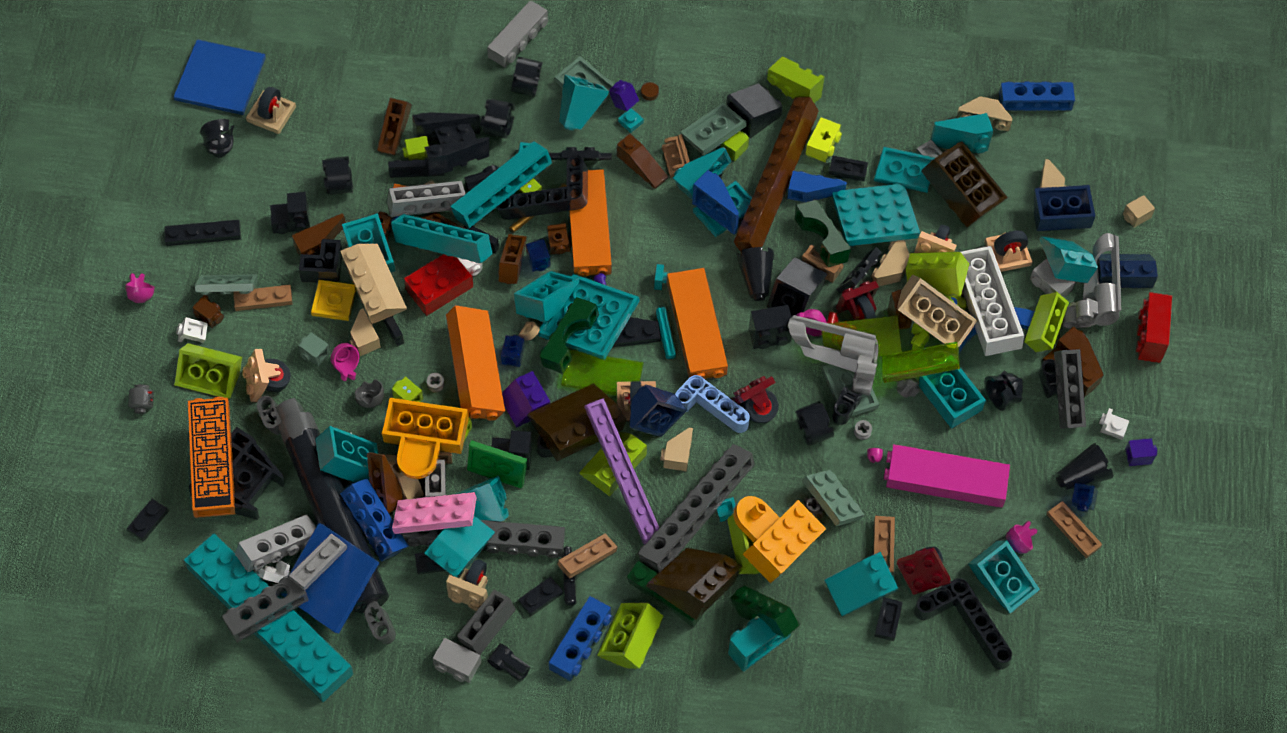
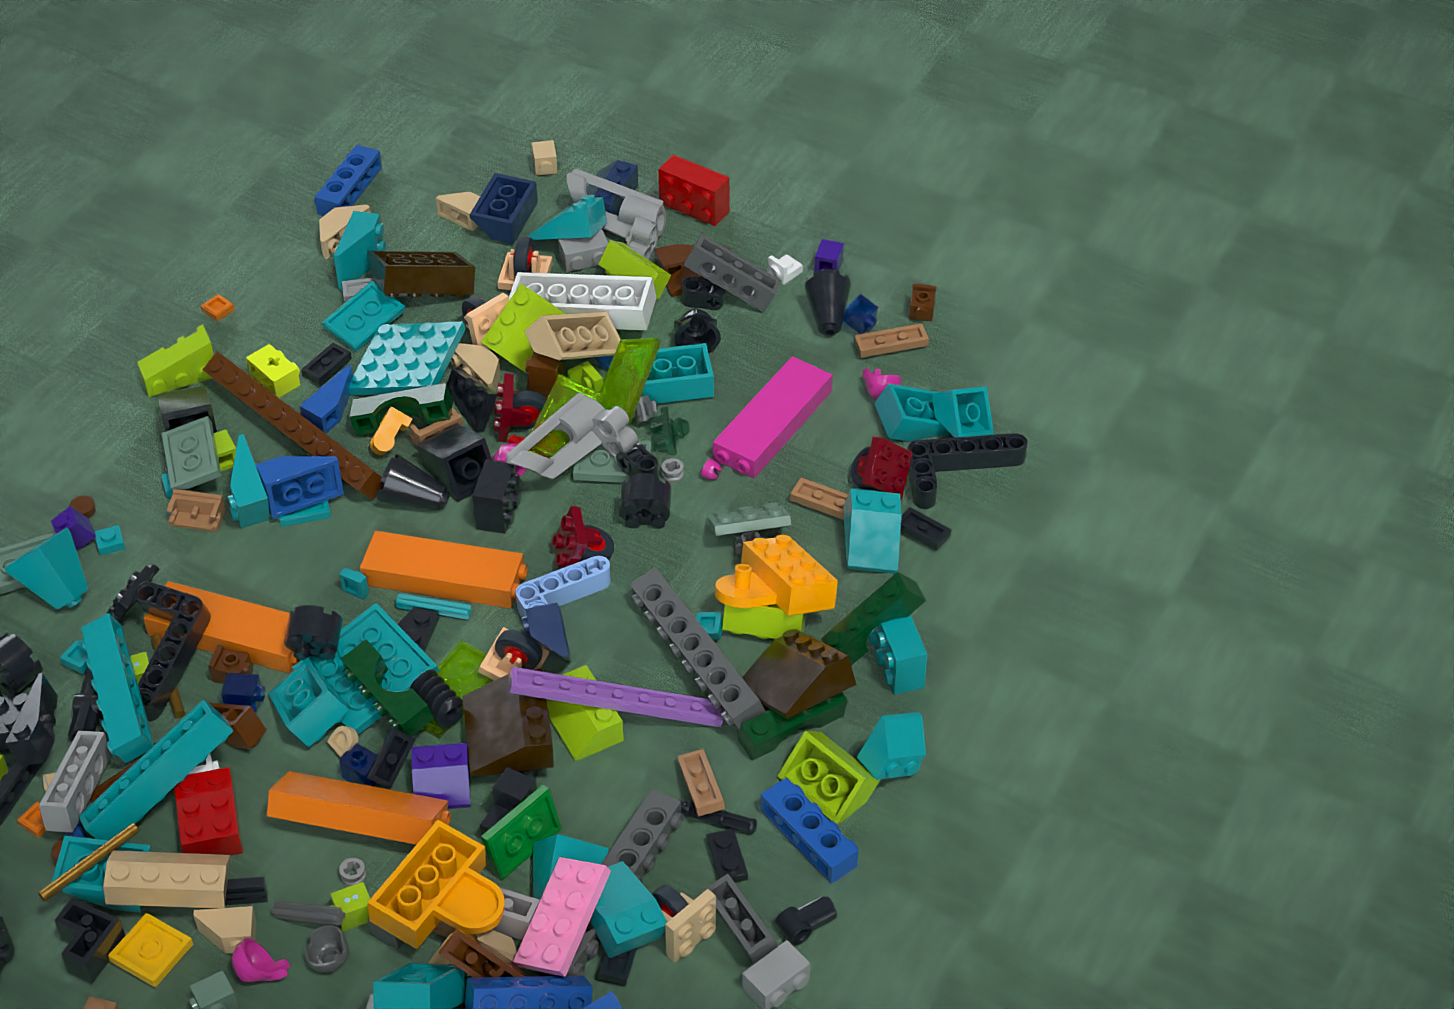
camera: 65 degrees left, 15 degrees down
reddish brown slope [292,213,346,257] -> none
reddish brown slope [617,134,668,189] -> none
tan slope [660,428,693,471] -> none
none -> pearl gold bar [38,823,140,902]
none -> orange tile [201,294,235,322]
none -> dark grey axle [271,901,345,925]
none -> black brick [284,605,343,660]
none -> black slope [366,727,416,789]
none -> light orange leg [370,407,412,455]
none -> black piece [410,669,463,728]
none -> clear green hips [649,406,690,455]
none -> teal slope [857,712,926,780]
none -> reddish brown brick [909,283,936,322]
none -> teal slope [932,386,994,438]

